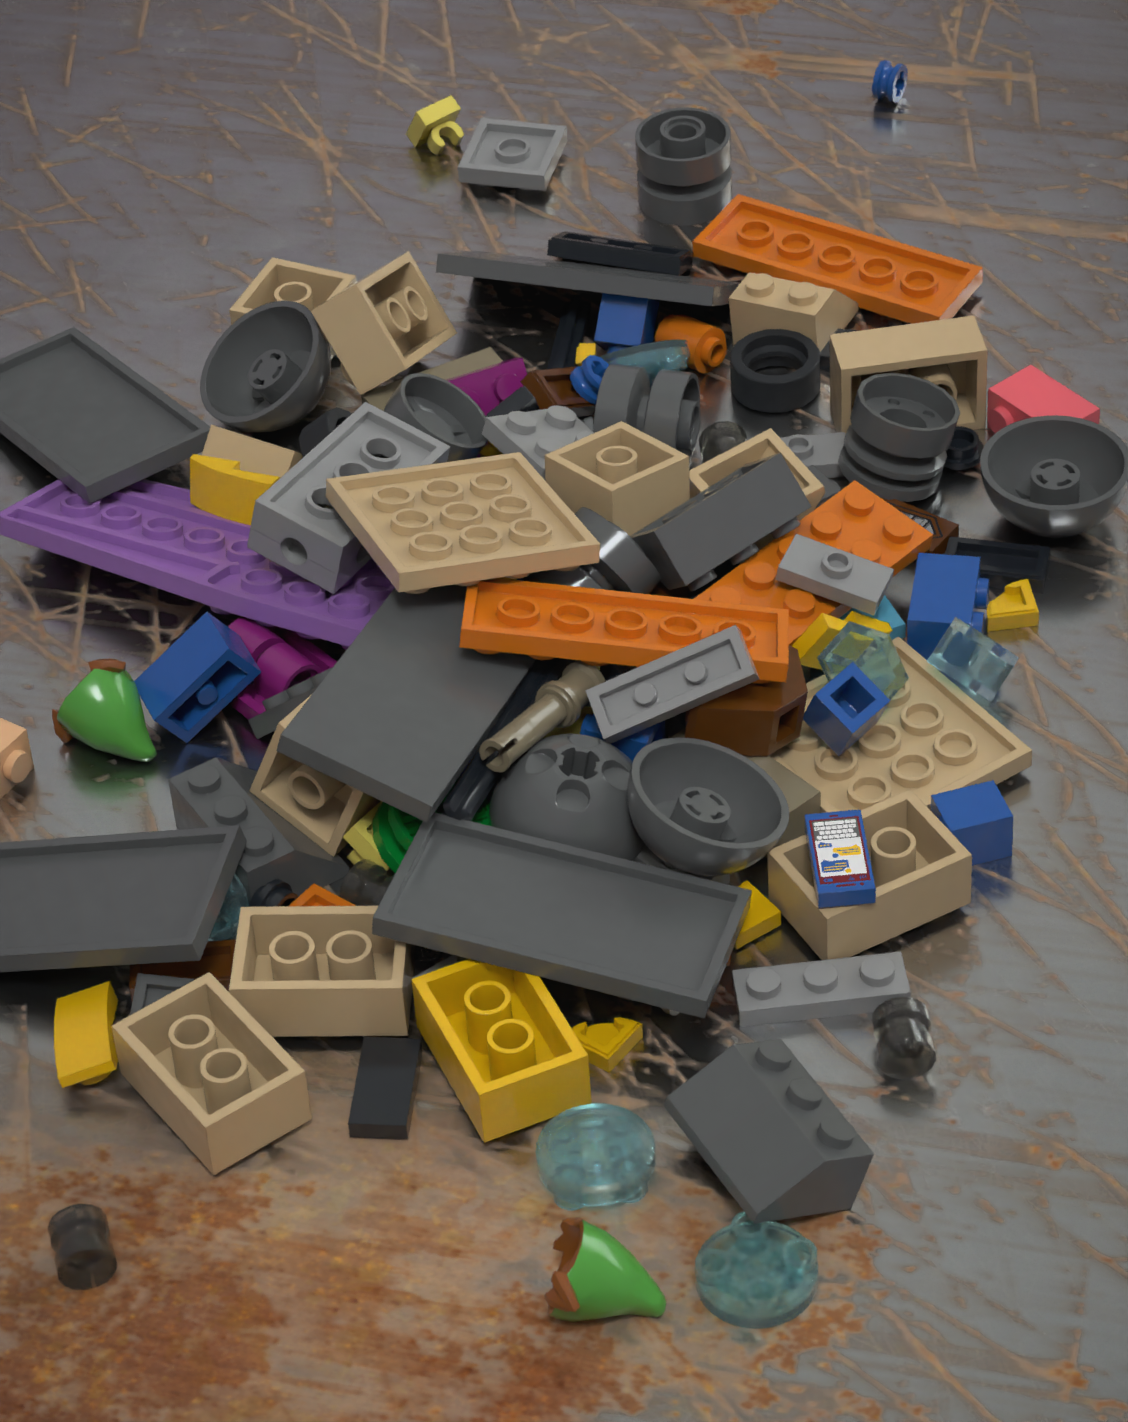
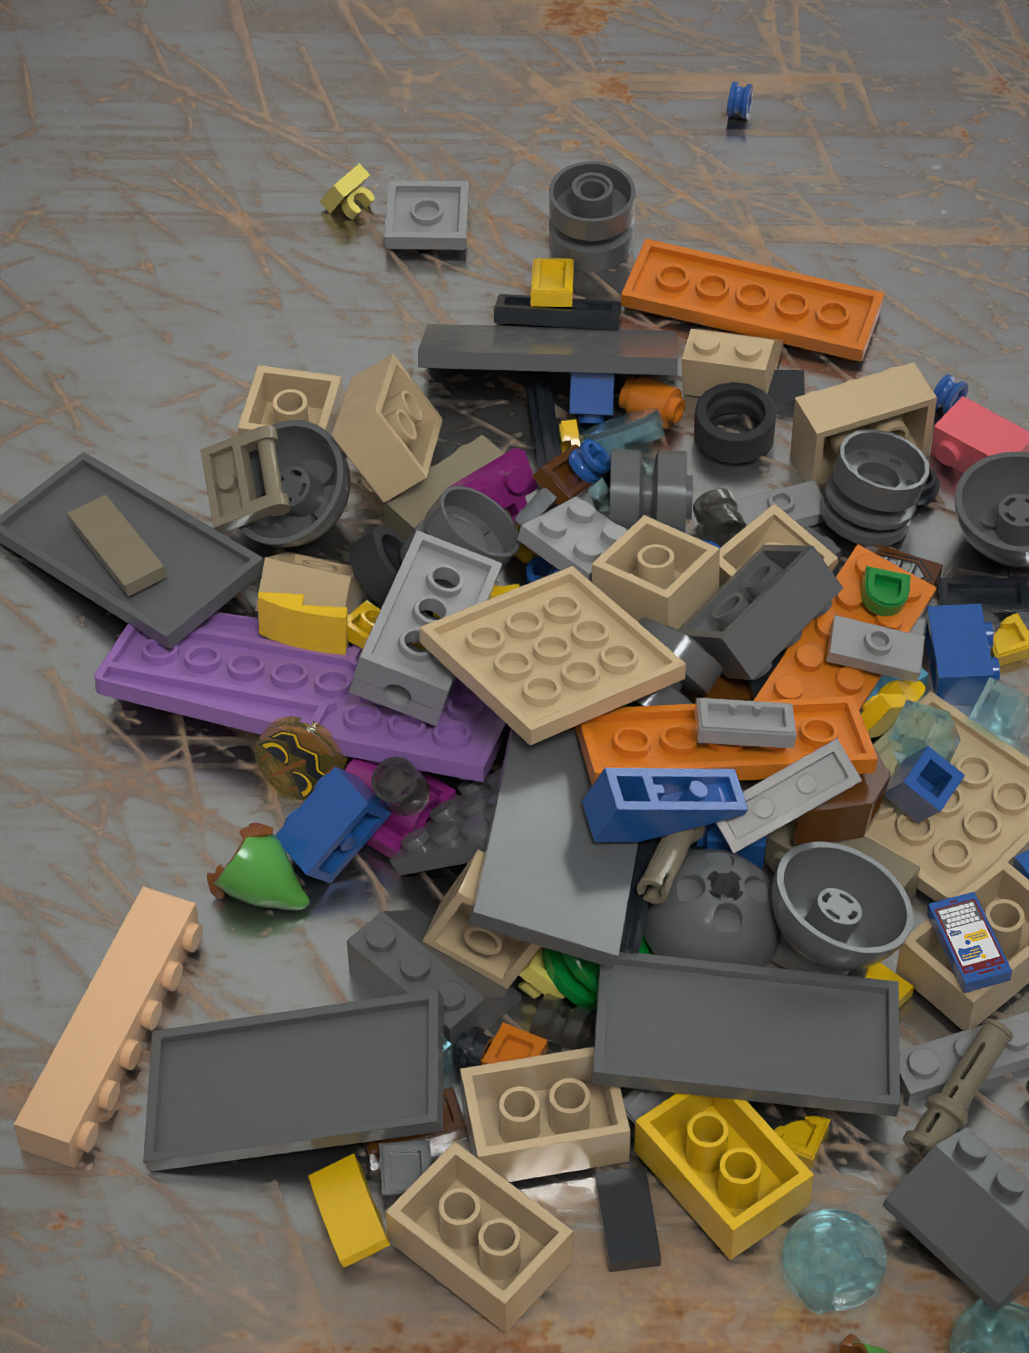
camera: 15 degrees left, 10 degrees up
none -> dark tan tile [67,494,167,597]
none -> dark tan plate [200,426,291,534]
none -> clear yellow tile [255,716,347,801]
none -> clear smoke wheel [371,757,430,817]
none -> yellow tile [531,258,574,307]
none -> blue slope [582,768,748,842]
none -> light grey plate [695,698,796,748]
none -> green tile [861,566,911,616]
none -> dark tan pin [903,1018,1013,1158]
none -> blue bush [933,374,969,415]

